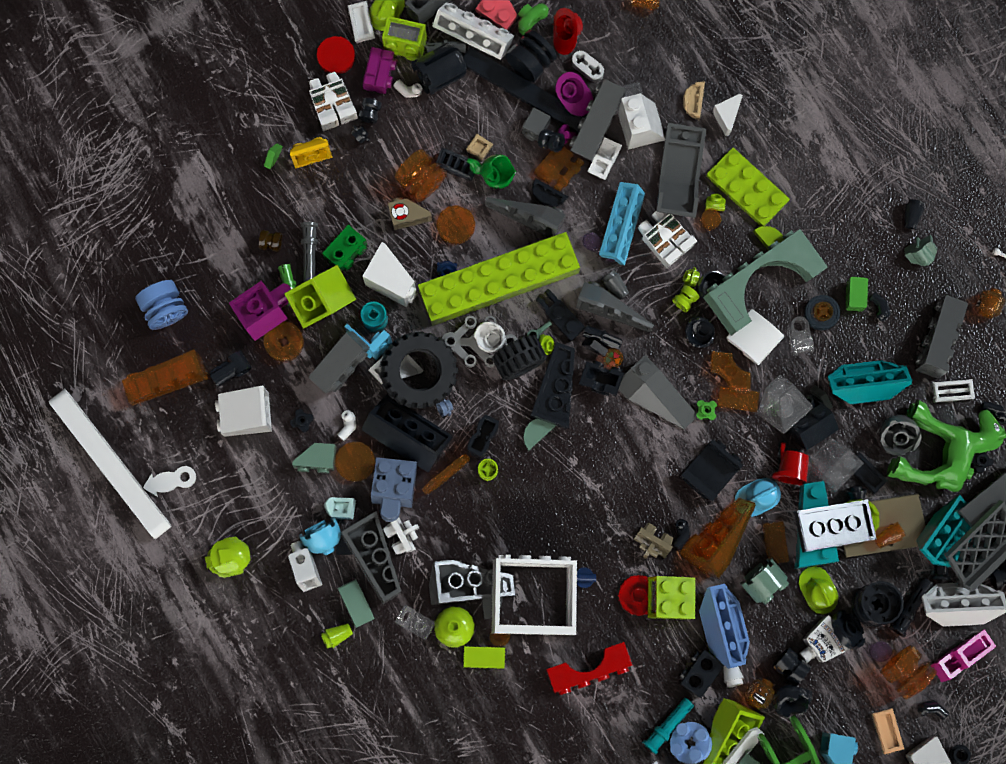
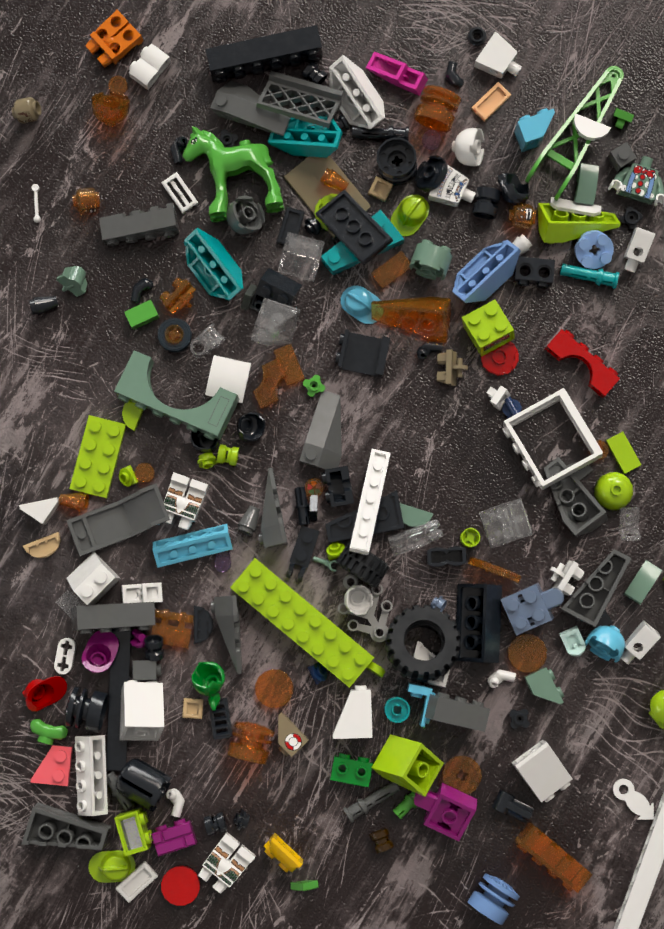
camera: 115 degrees left, 5 degrees up
red hat [772,442,809,485] -> none
none -> clear orange cone [59,492,89,511]
none -> white slope [120,680,164,741]
none -> clear orange hips [160,278,196,314]
none -> white tile [349,449,390,555]
none -> lime tile [366,661,386,678]
none -> tan tile [368,176,393,202]
none -> clear hinge [388,519,443,556]
none -> white cylinder [452,128,484,166]
none -> clear slope [479,498,533,549]
none -> white tile [486,386,511,411]

